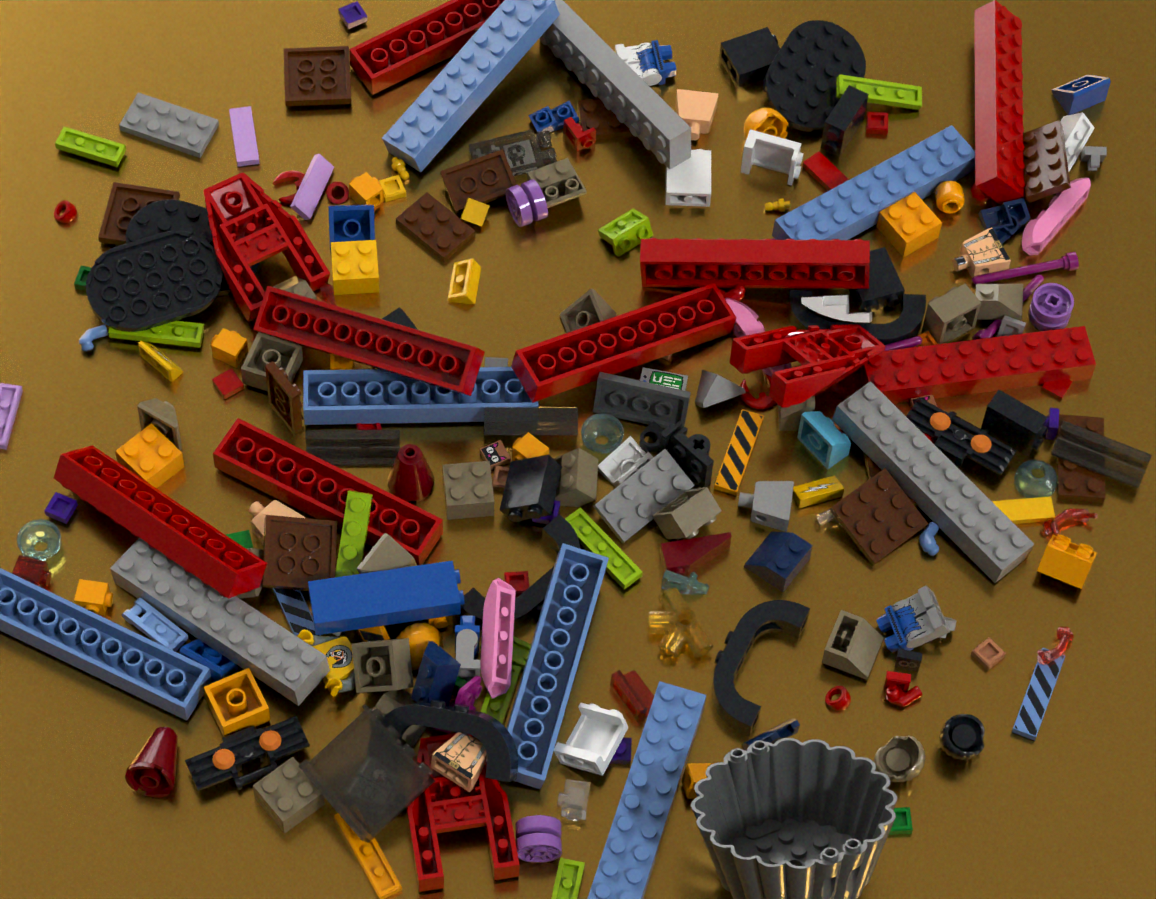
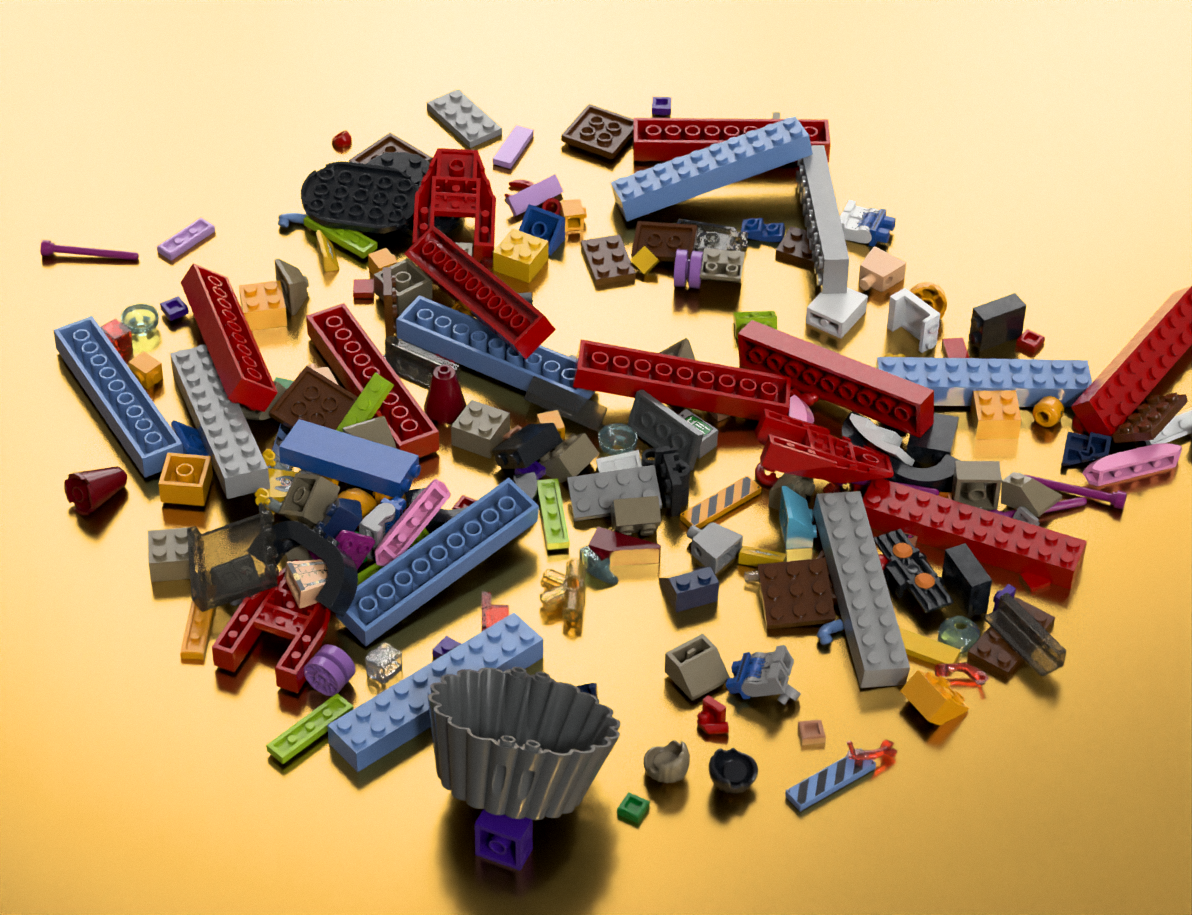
camera: 35 degrees right, 15 degrees down
lime plate [55,127,126,167] -> none
light blue plate [122,597,188,652] -> none
black piece [185,716,310,791] -> none
yellow tile [379,175,406,202] -> none
yellow piece [391,157,410,180] -> none
yellow slope [447,259,481,304] -> none
tile [480,440,511,470] -> none
white panel [554,703,629,776] -> none
red bracket [563,117,596,151] -> none
light grey slope [695,370,746,408] -> none
black arch [712,600,810,737] -> none
black brick [719,27,780,88] -> none
black plate [763,20,866,132] -> none
red piece [825,686,851,711] -> none
lime plate [836,74,922,110] -> none
black tile [894,649,922,672] -> none
light nougat torso [952,227,1011,278] -> none
medium lavender wheel [1028,283,1074,331] -> none

